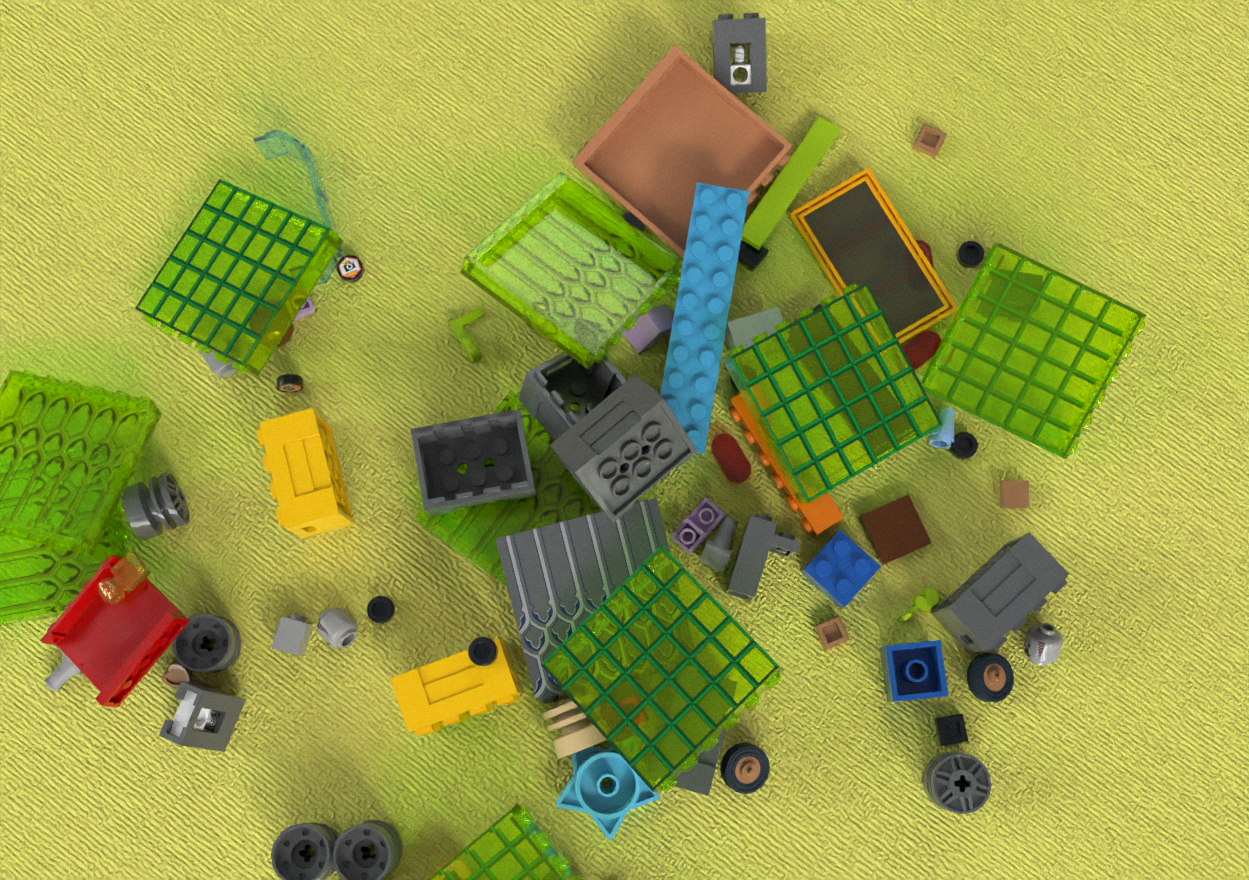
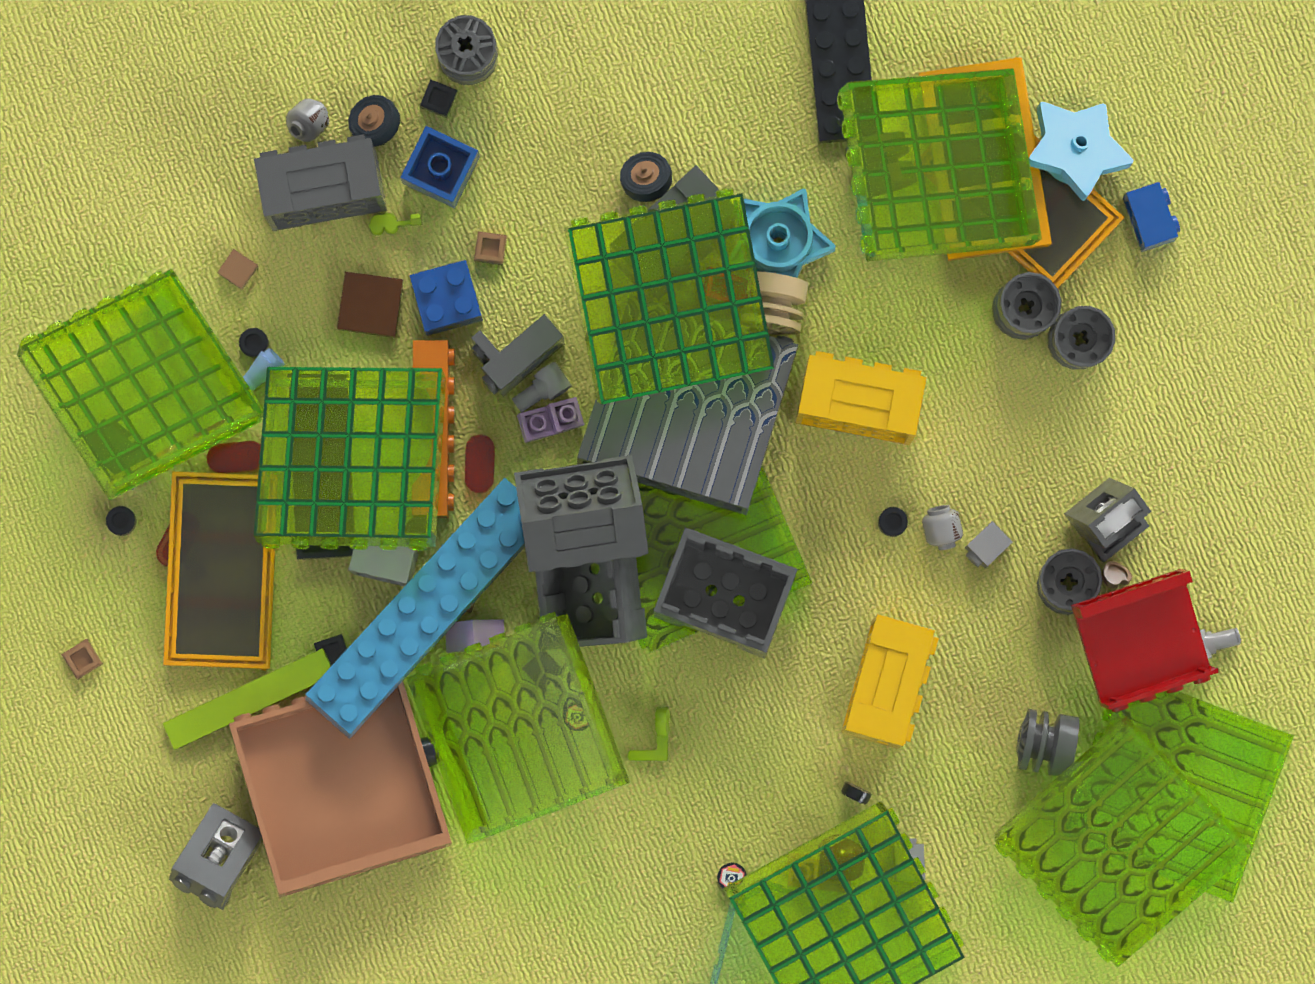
camera: 150 degrees left, 5 degrees up
clear yellow plate [98,551,151,605] -> none
black tile [468,637,498,667] -> none

